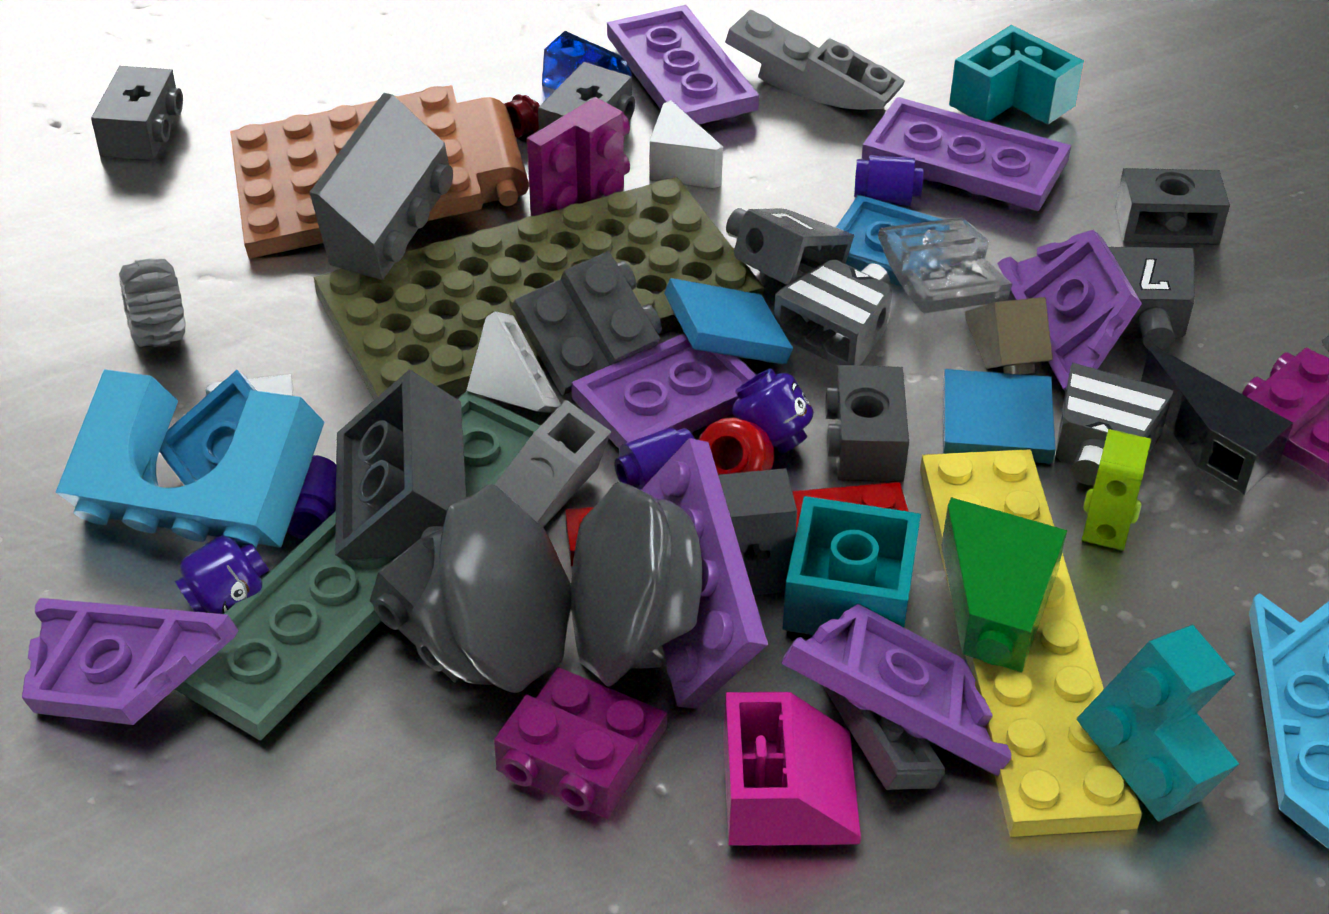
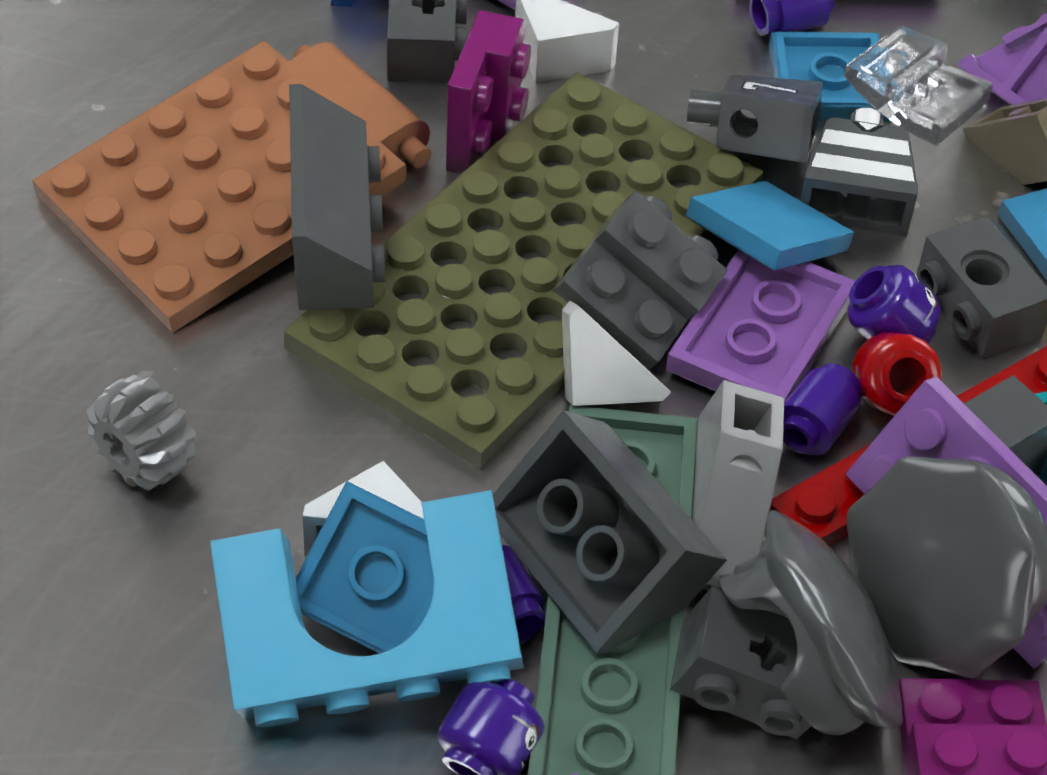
camera: 30 degrees left, 5 degrees up
dark red plate [505,94,540,138] -> none

